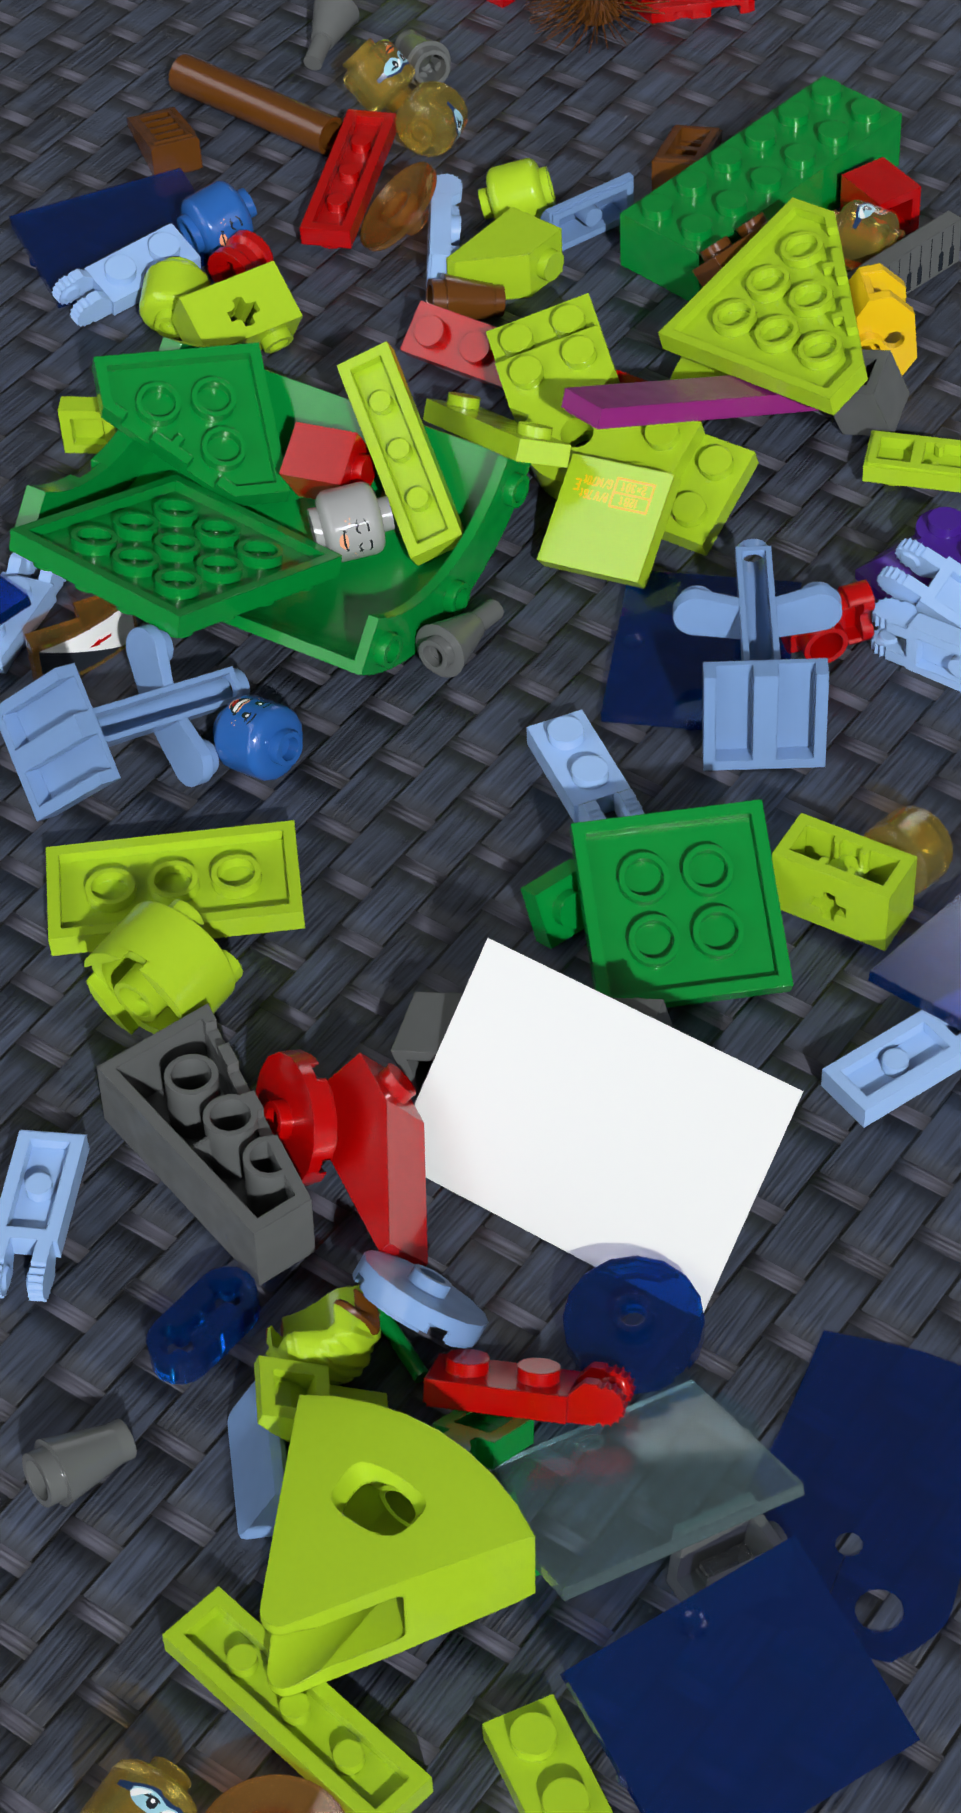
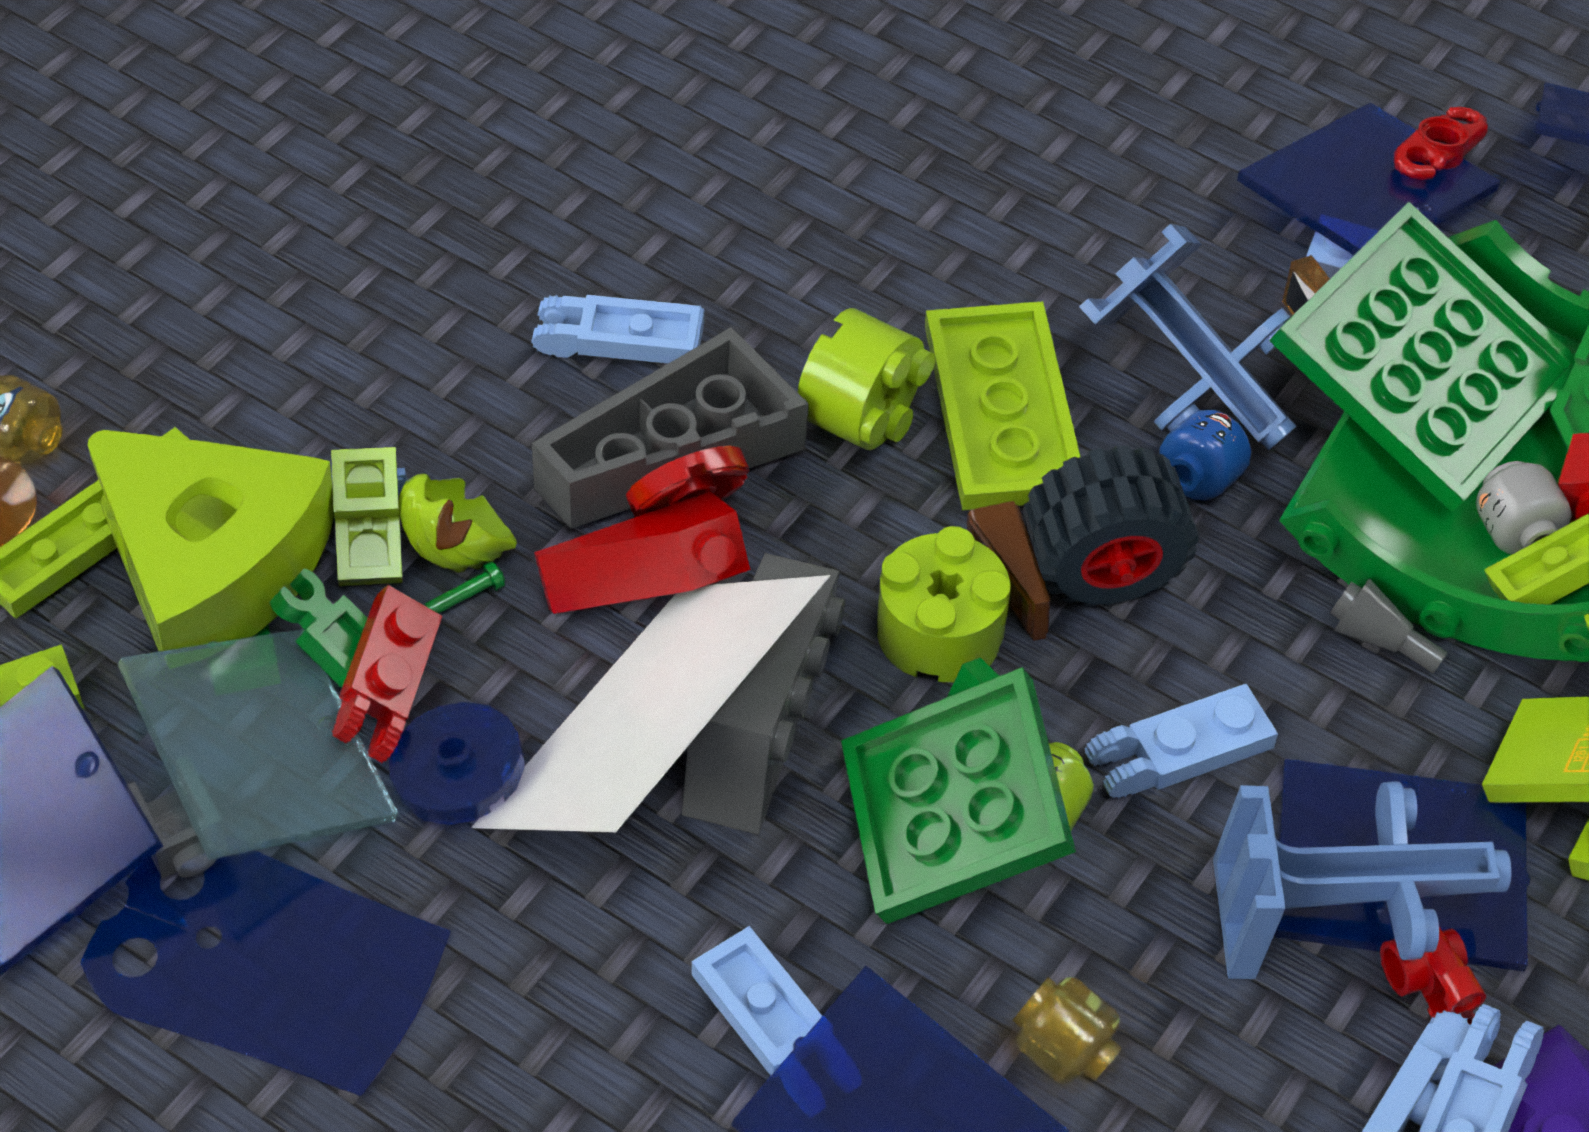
camera: 85 degrees right, 5 degrees up
dark grey cone [22,1418,137,1508] -> none
clear blue beam [146,1266,261,1385] -> none
medium blue plate [352,1250,488,1348] -> none
lime brick [772,813,918,951] -> none
none -> lime brick [877,526,1010,683]
none -> reddish brown slope [967,501,1050,641]
none -> black wheel [1023,446,1199,607]

